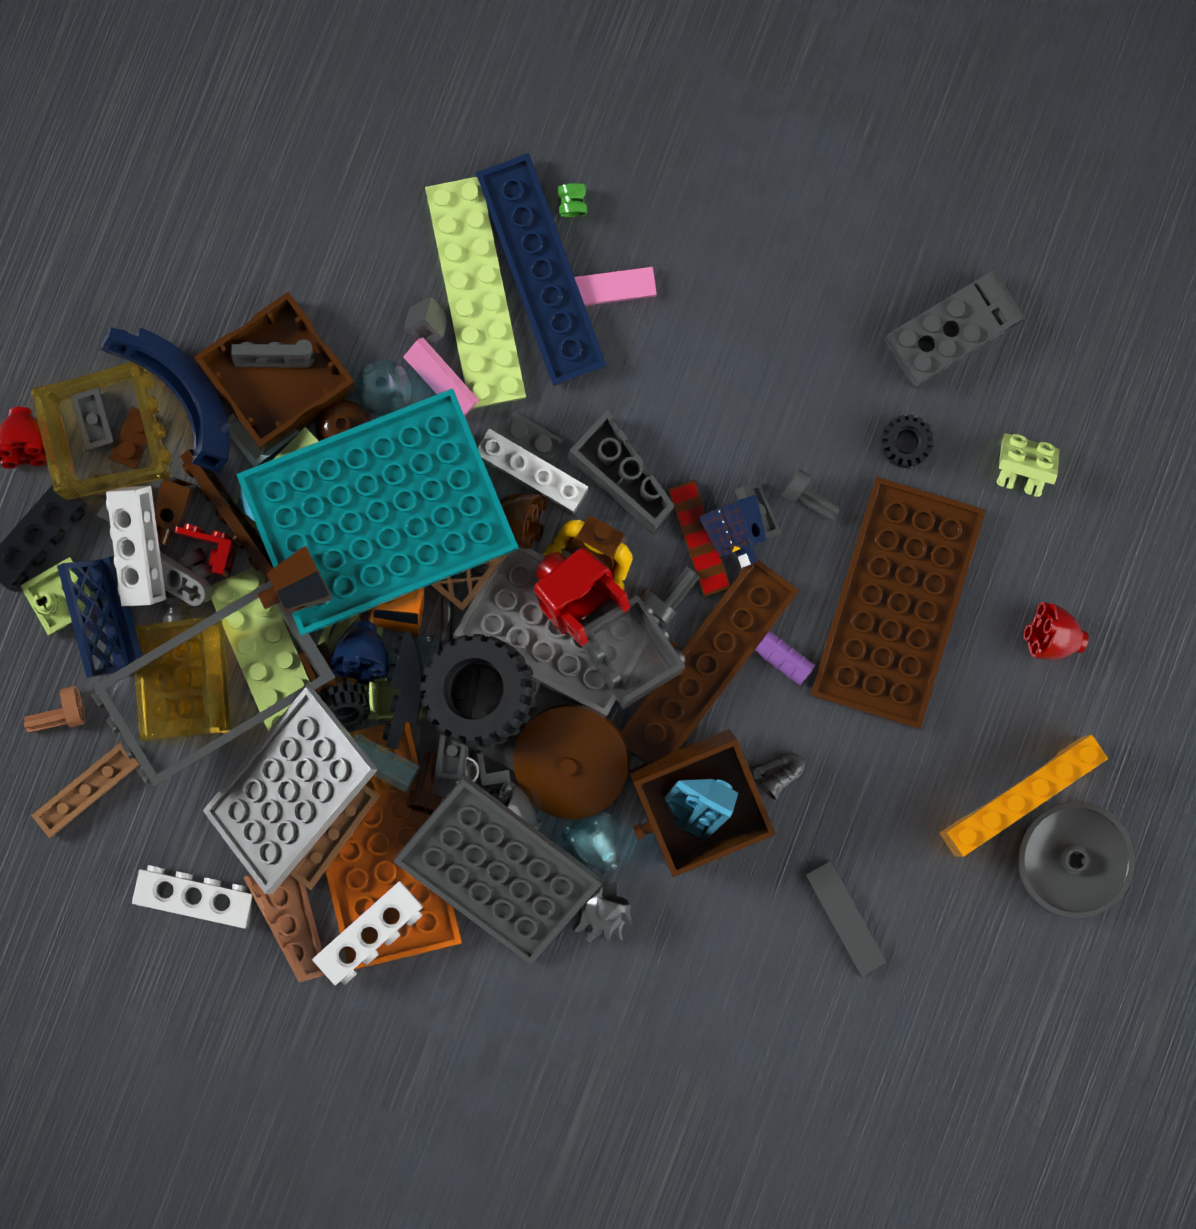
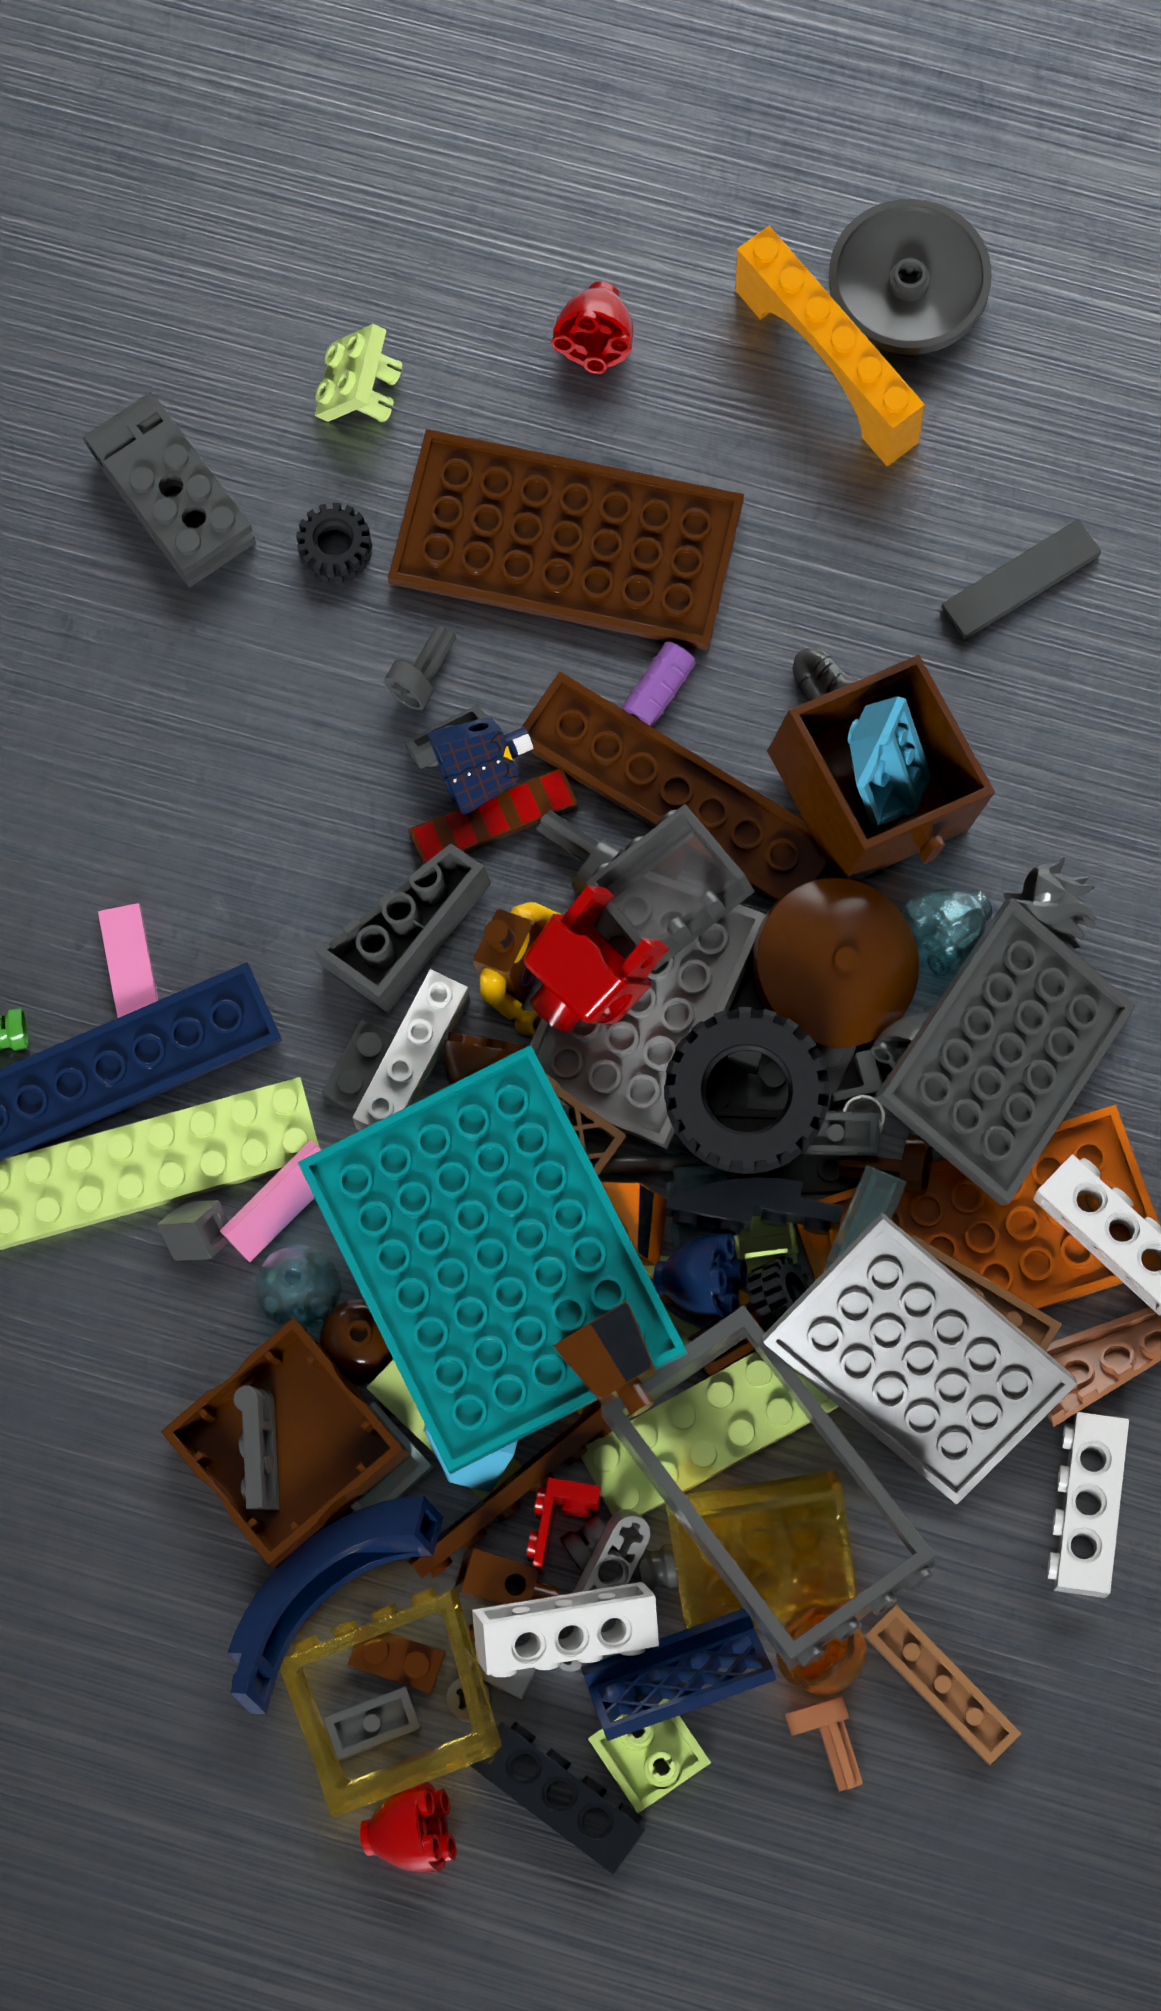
camera: 85 degrees left, 10 degrees down
none -> clear orange cylinder [776,1603,867,1695]

